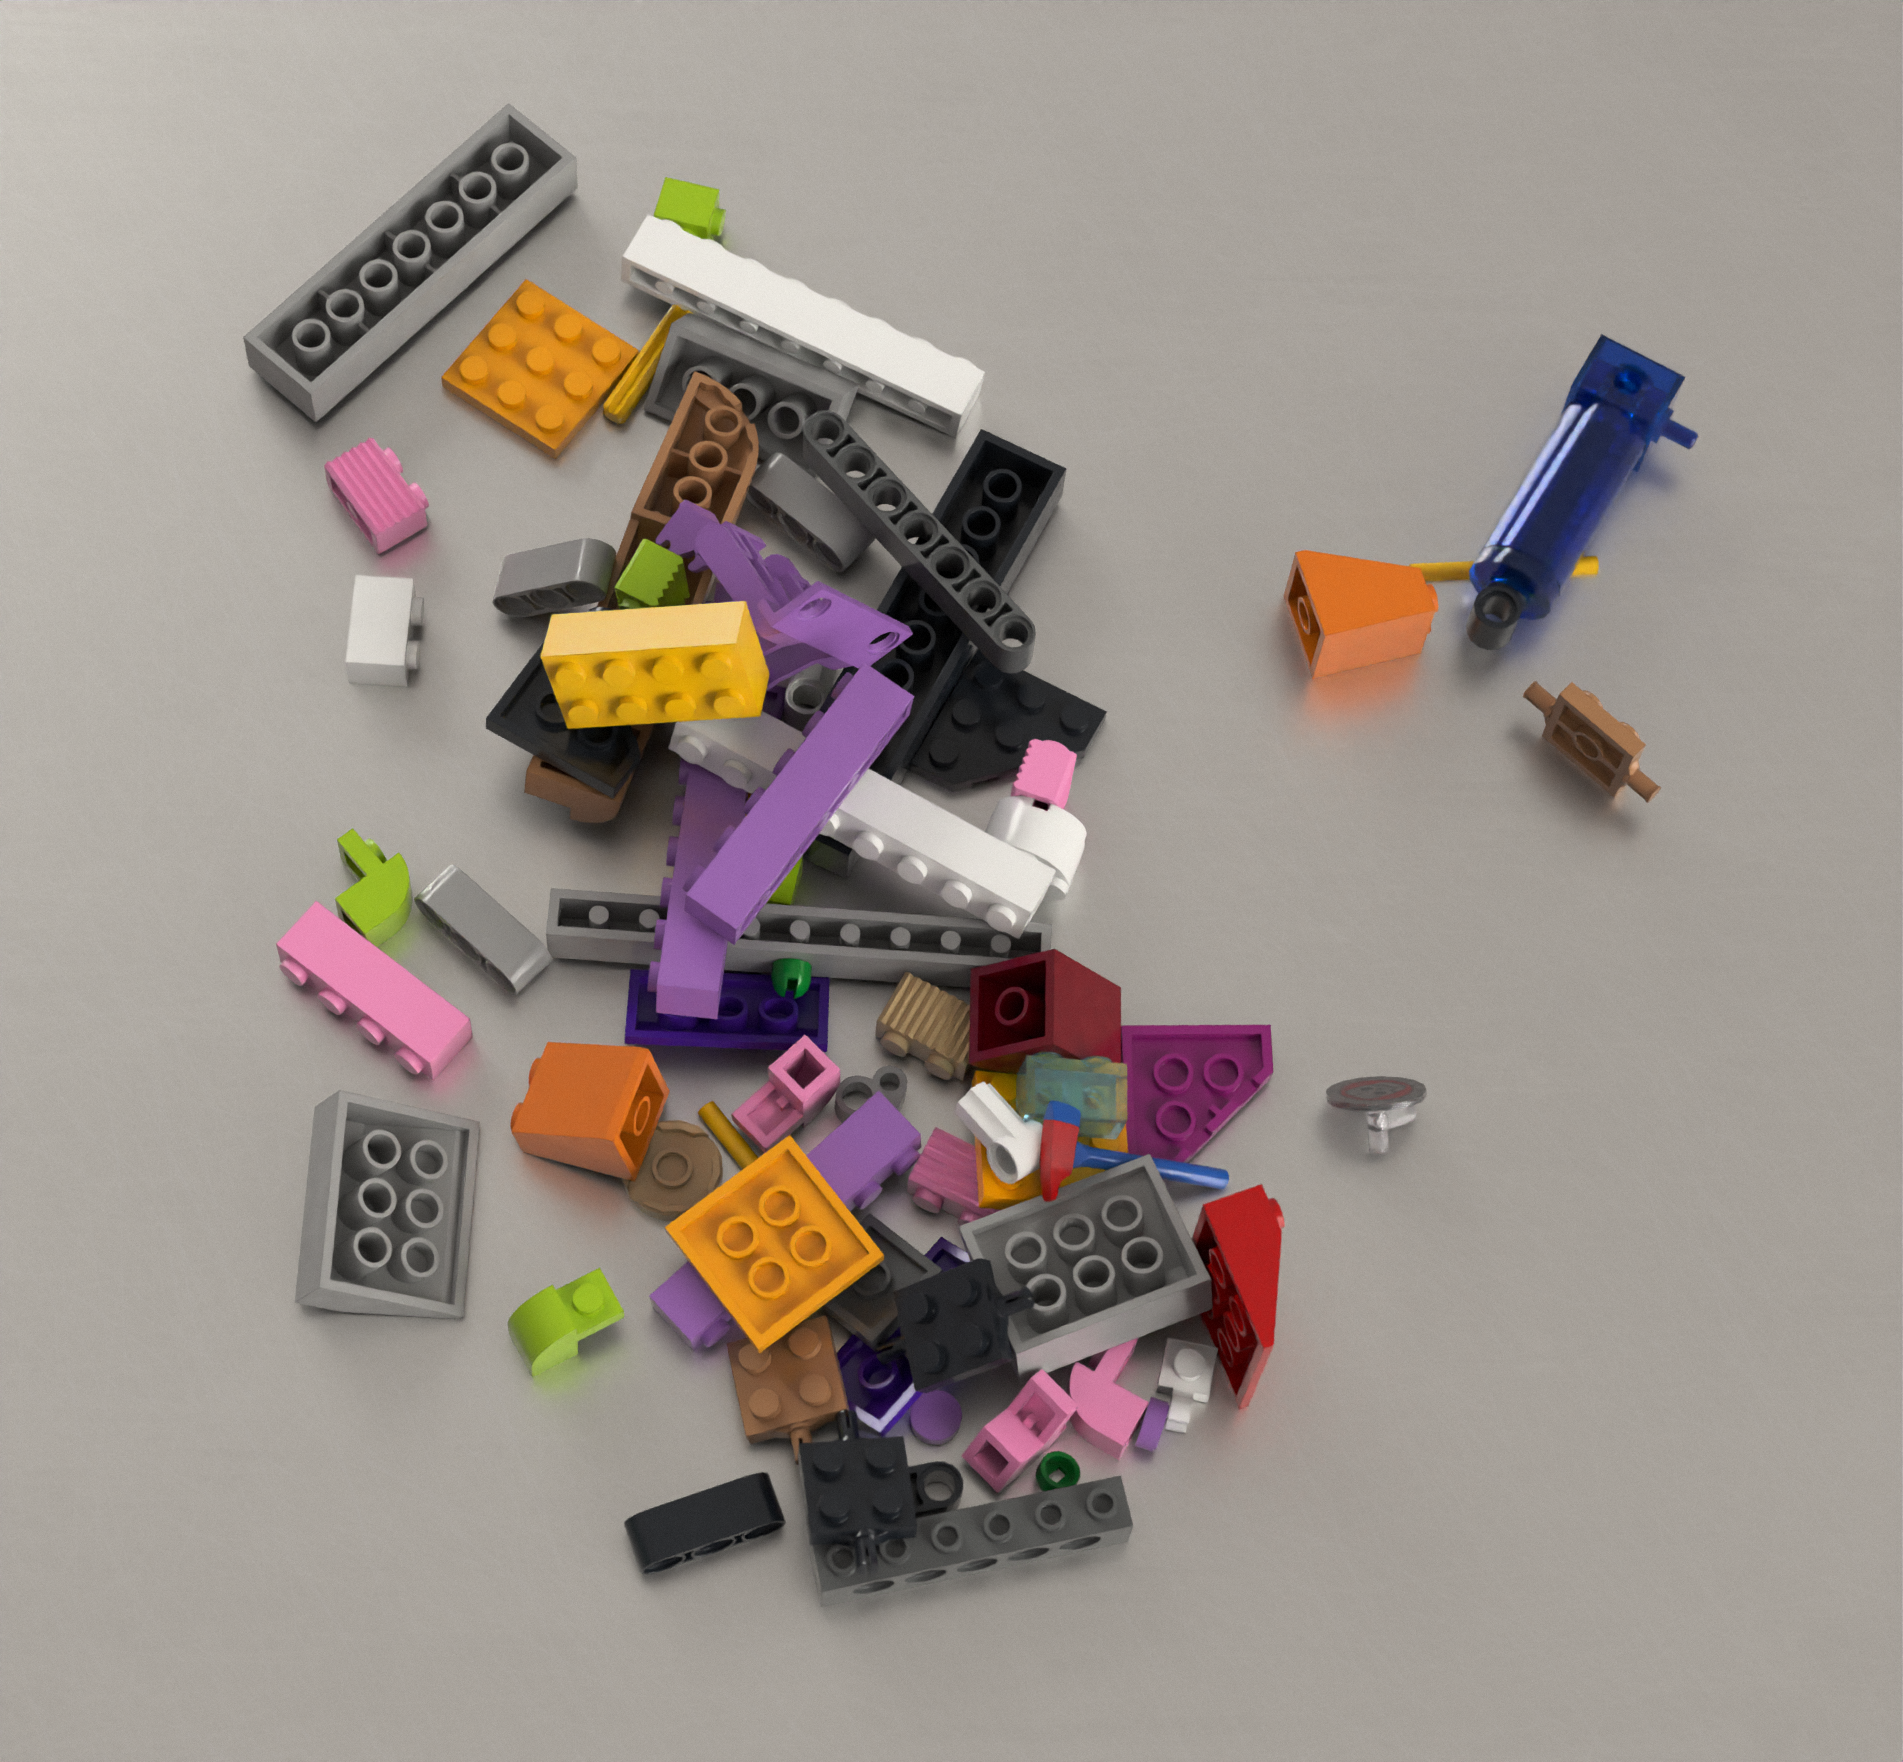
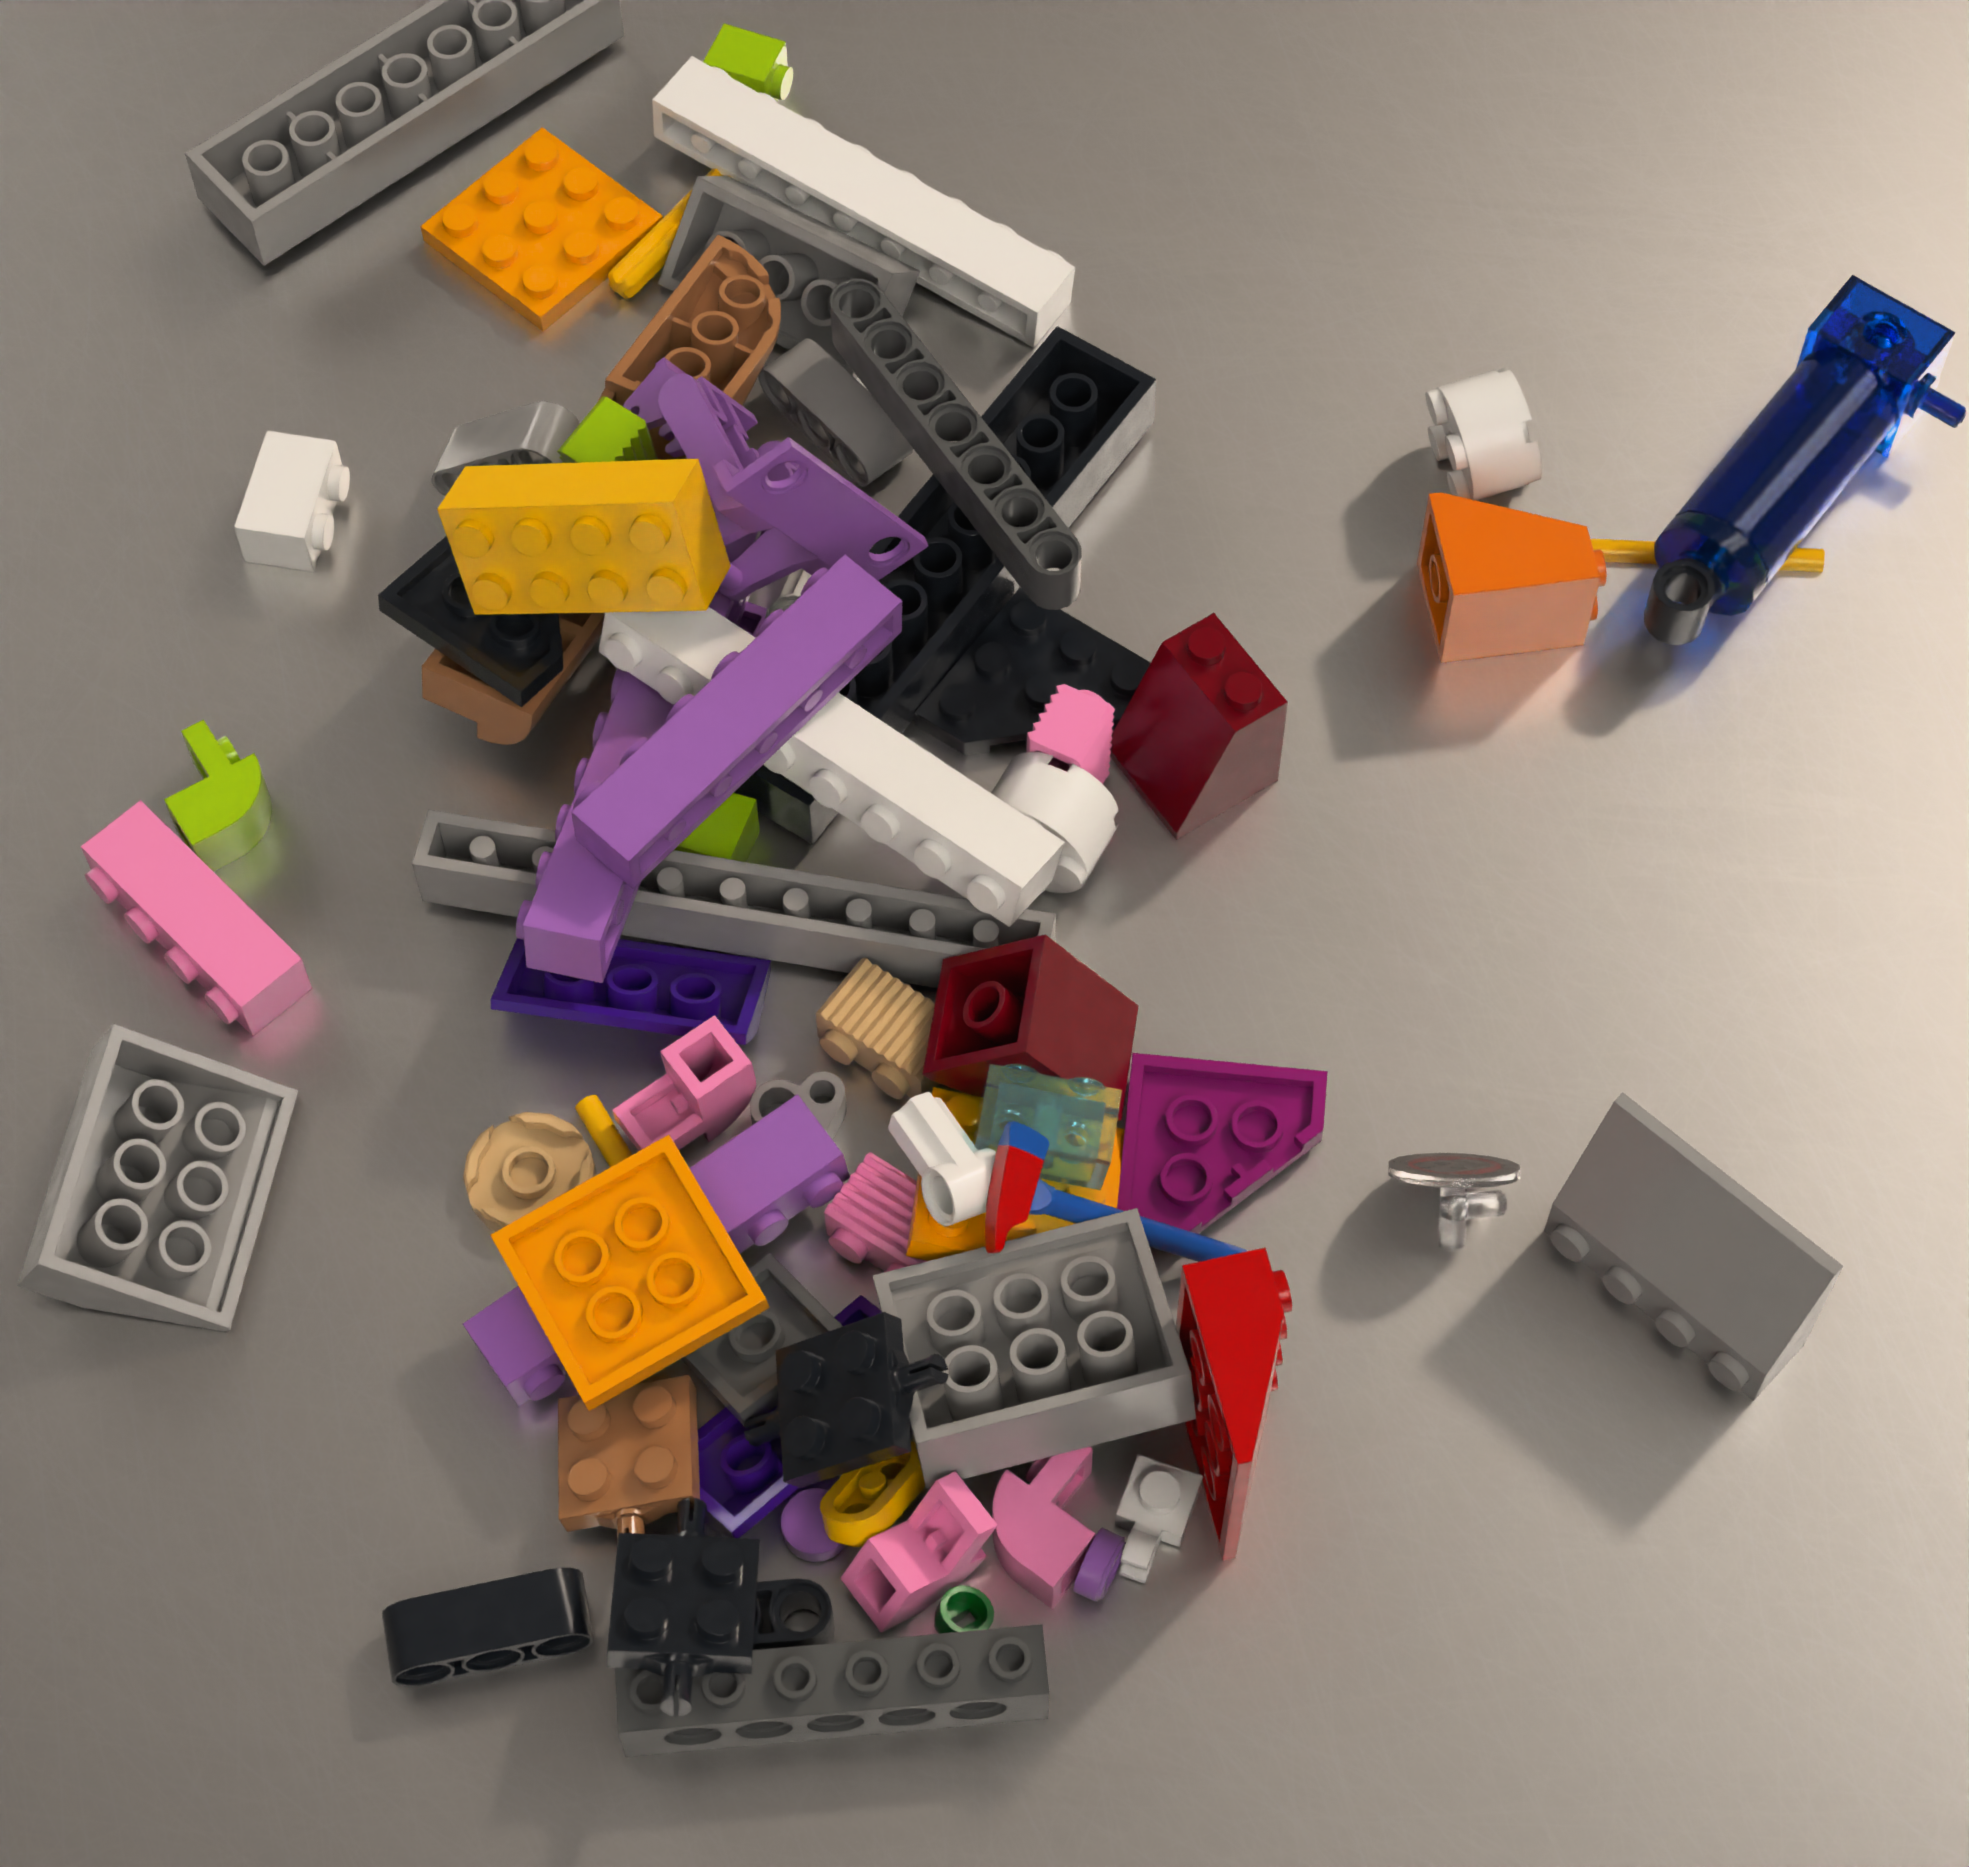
camera: 15 degrees right, 5 degrees down
bright pink brick [324,438,429,554] -> none
light grey beam [414,865,552,995] -> none
lime brick [508,1268,624,1378] -> none
orange slope [510,1042,670,1182] -> none
green hinge [771,958,812,999] -> none
medium nougat plate [1522,681,1661,803] -> none
none -> yellow plate [820,1441,926,1547]
none -> dark red slope [1110,613,1288,840]
none -> white brick [1425,368,1542,501]
none -> light grey slope [1544,1092,1843,1401]

